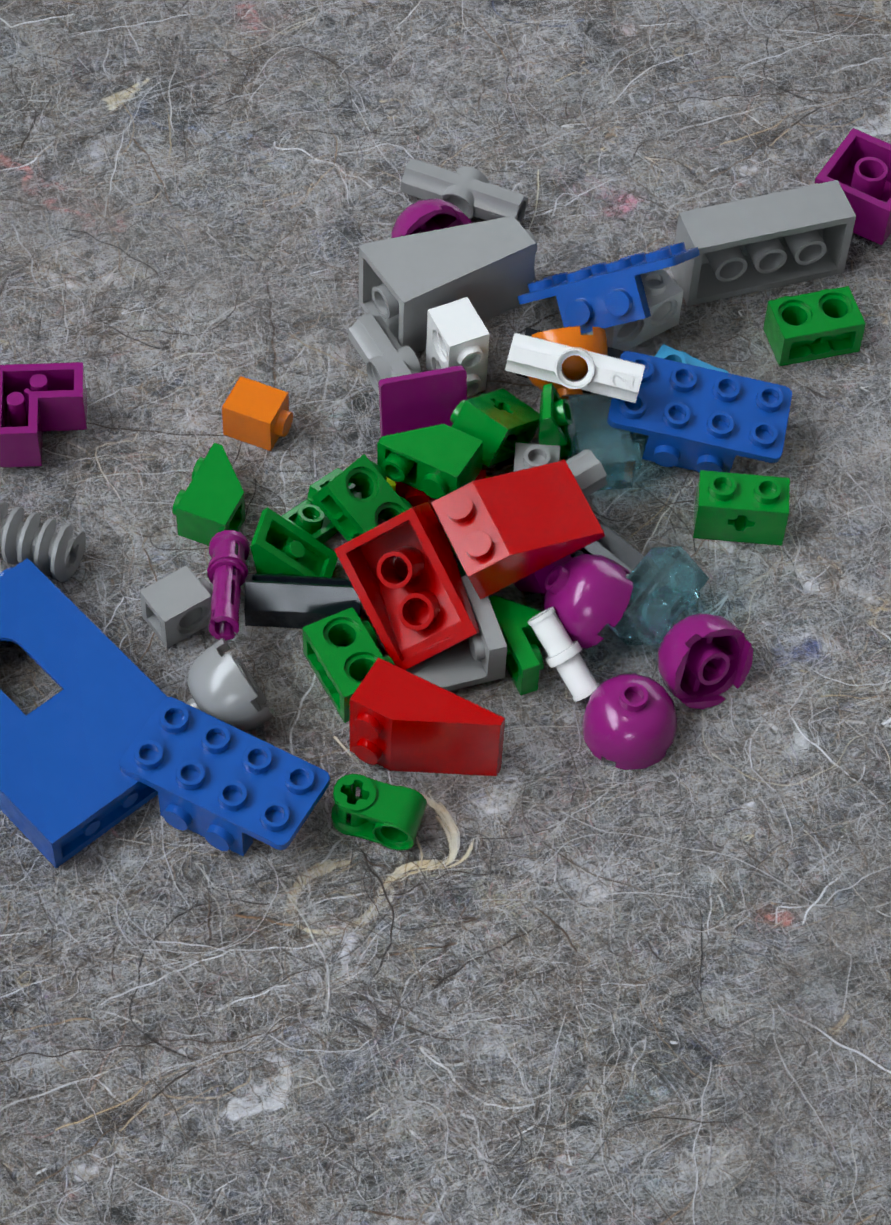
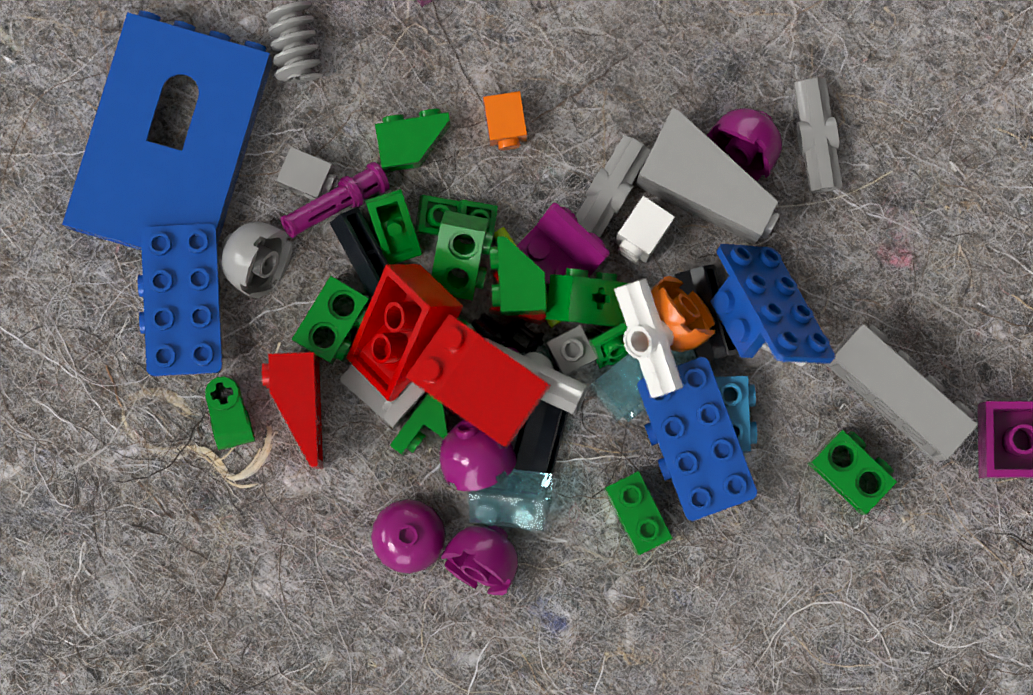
camera: 60 degrees right, 30 degrees up
white pin [527,606,600,702] -> none

